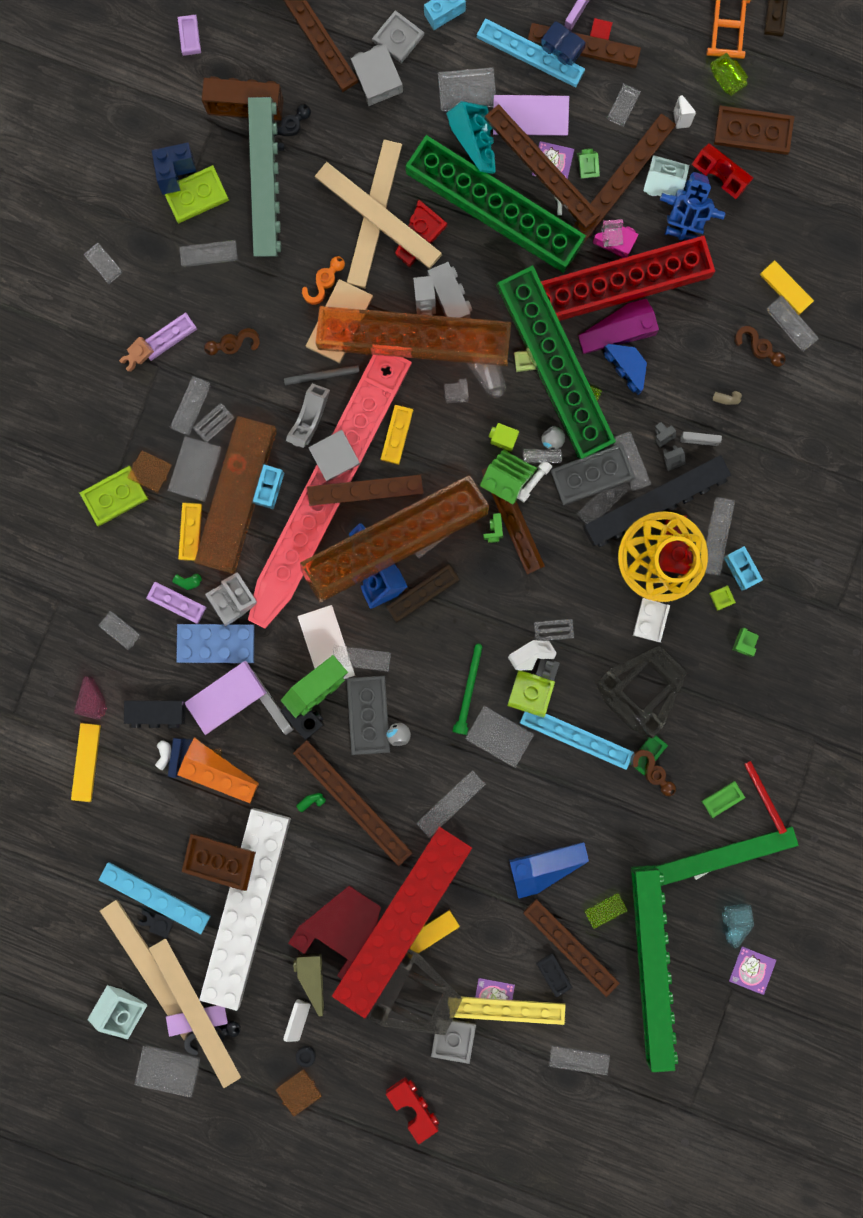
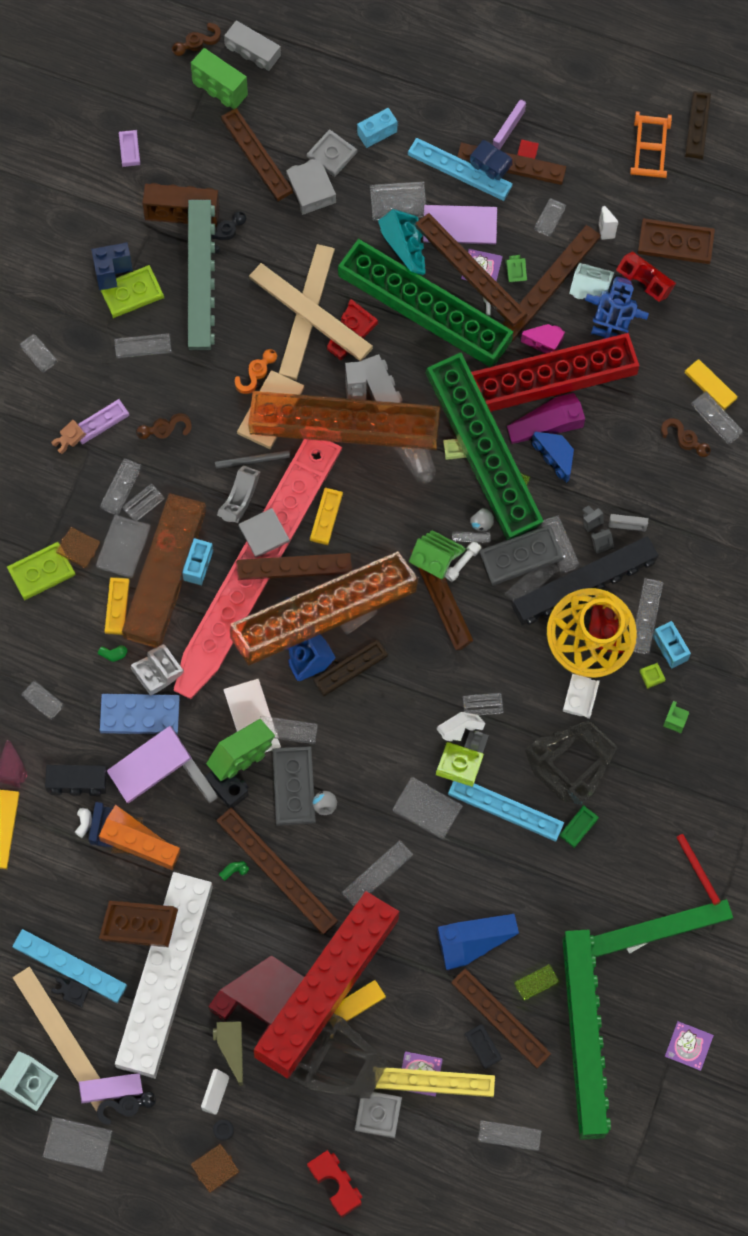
camera: 10 degrees left, 15 degrees down
lavender tile [146,582,207,624] -> none
tan tile [148,939,241,1088] -> none
clear panel [444,379,469,404] -> none
green piece [452,644,482,735] -> none
bright green bracket [483,513,503,543] -> none
lime brick [489,423,519,452] -> none
clear panel [602,219,623,247] -> none
reddish brown piece [630,749,676,797] -> none
bright green tile [701,781,745,818] -> none
clear neon green slope [710,53,748,96] -> none
dark tan arm [713,391,742,405] -> none
clear light blue slope [722,903,754,948] -> none

